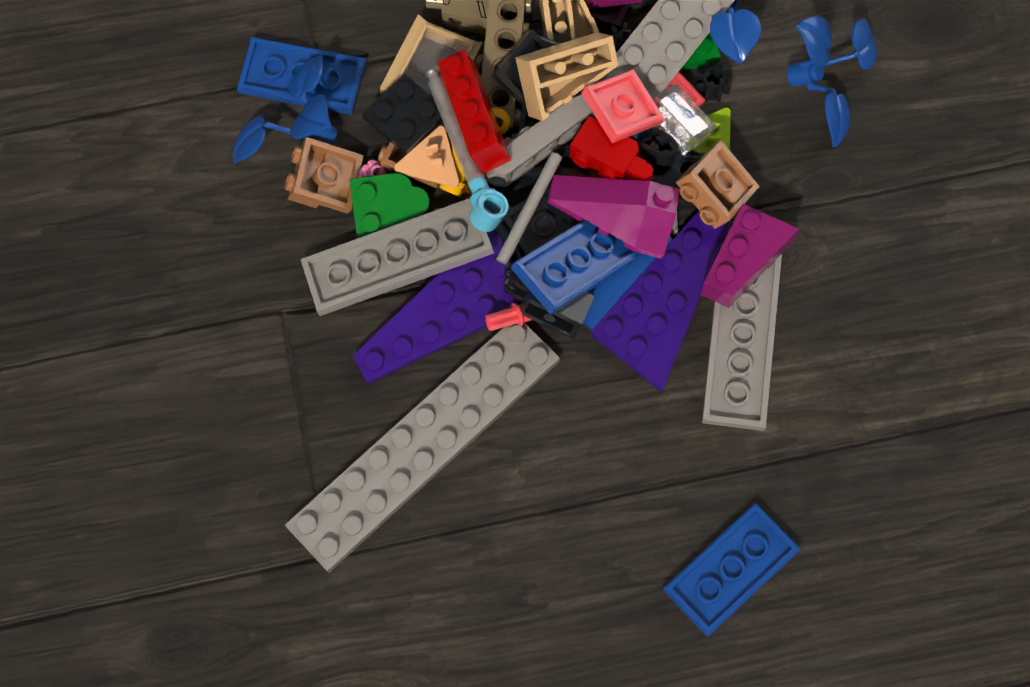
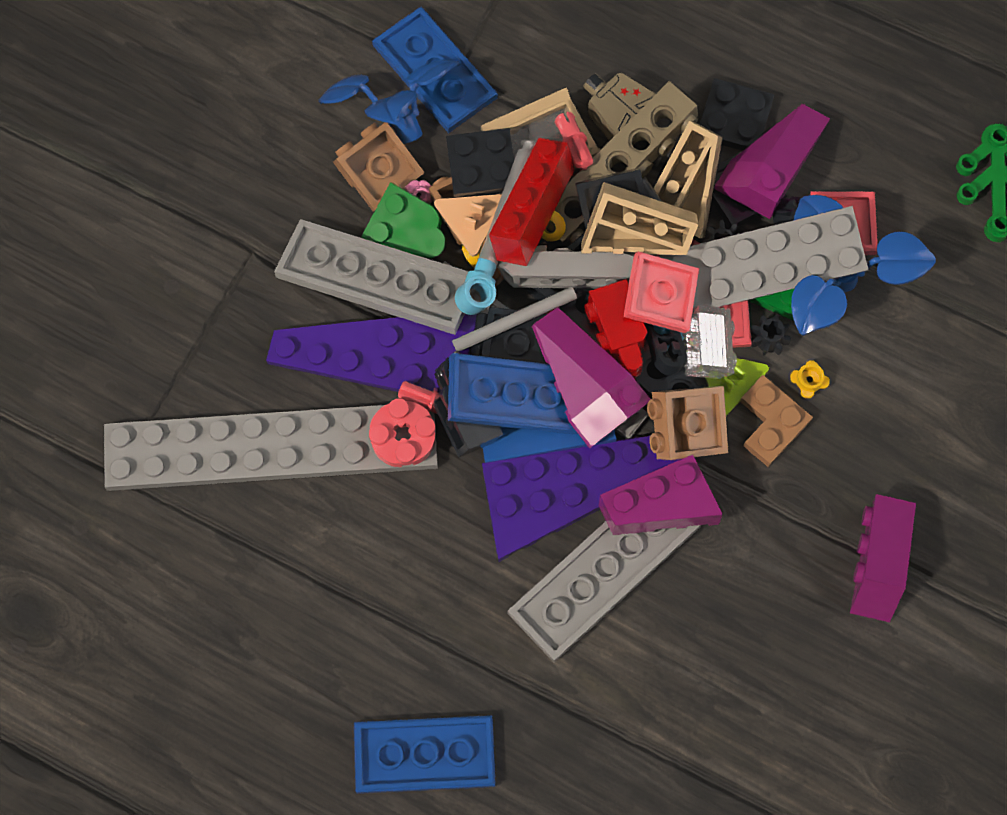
camera: 40 degrees right, 0 degrees up
blue plant [787,16,877,147] -> none
none -> coral plate [369,399,436,467]
none -> coral axle [555,112,593,170]
none -> medium nougat plate [740,375,813,467]
none -> yellow plate [790,361,830,399]
none -> magenta wedge [850,494,916,622]

